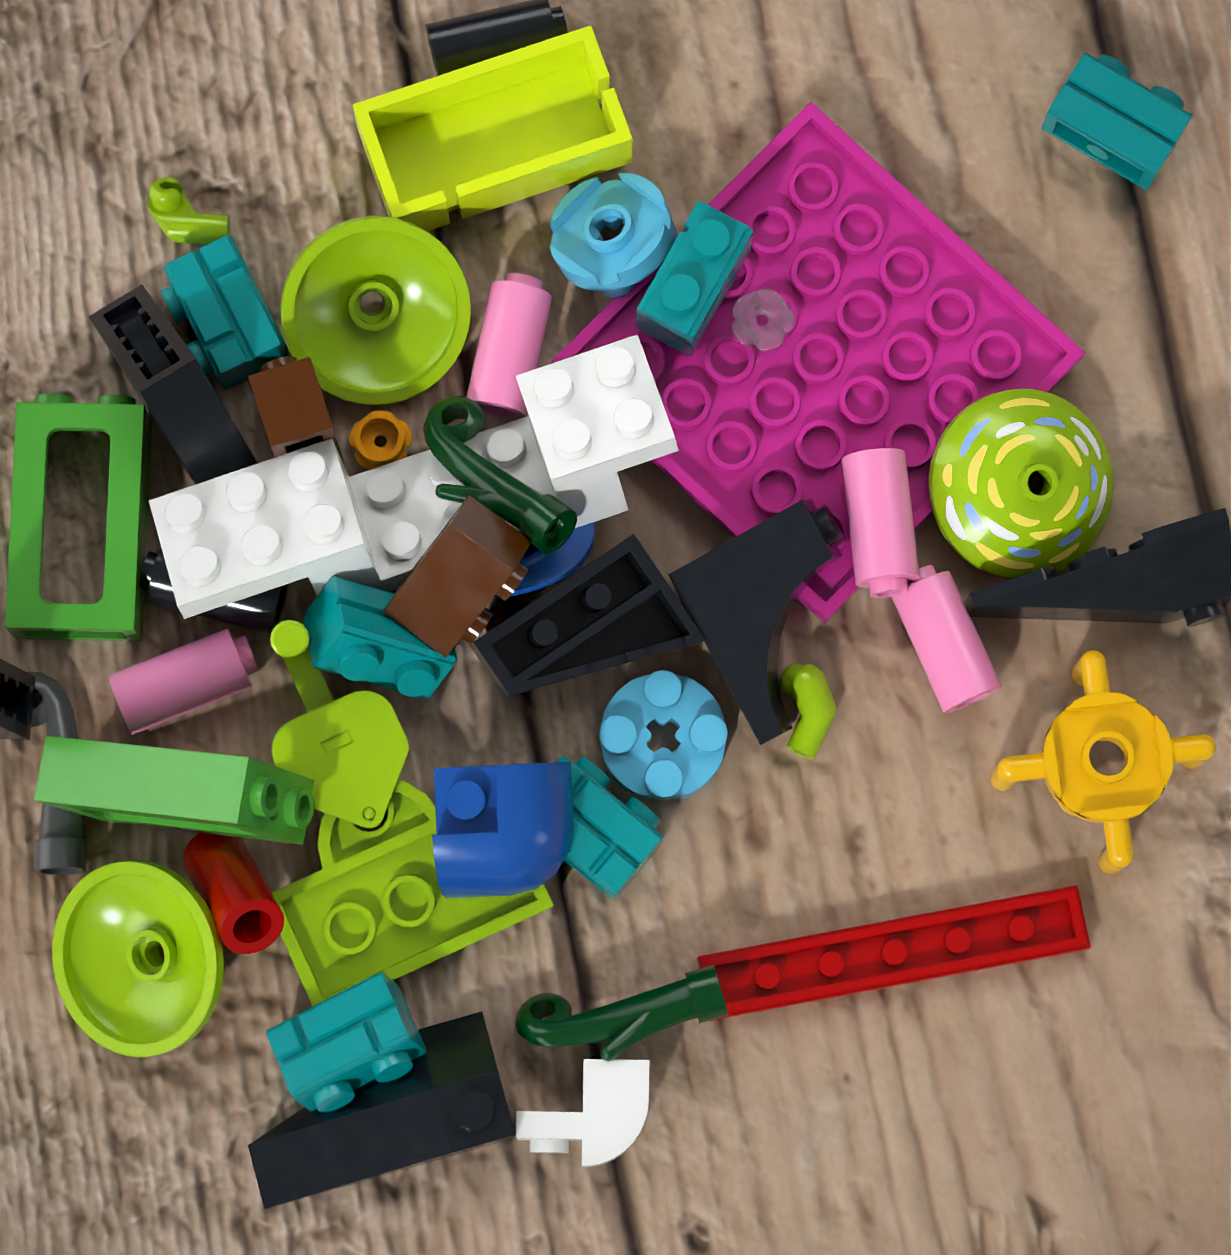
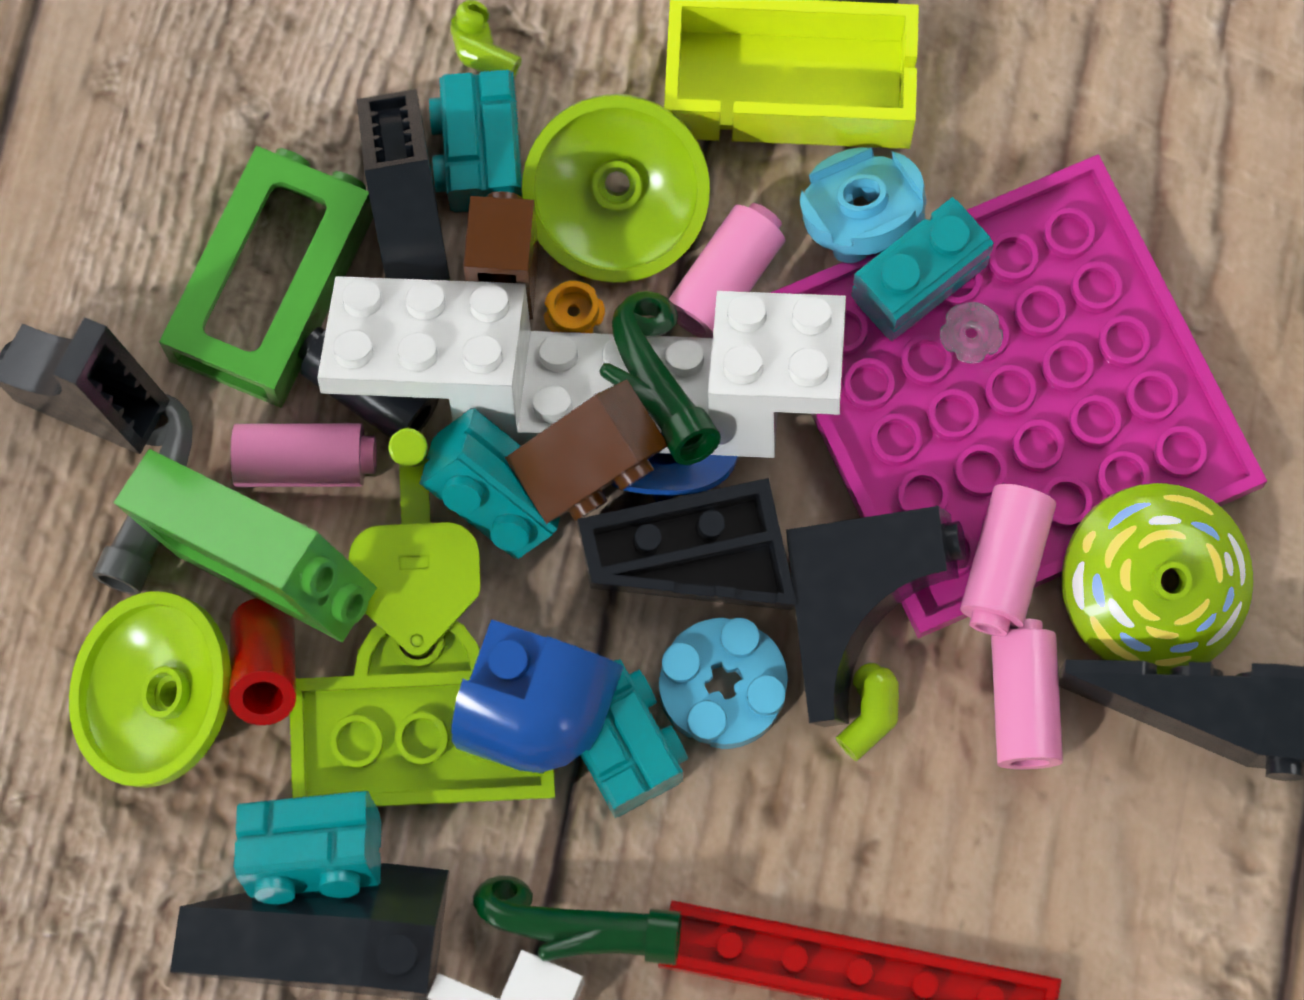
camera: 25 degrees right, 5 degrees down
yellow plate [990,650,1216,874] -> none

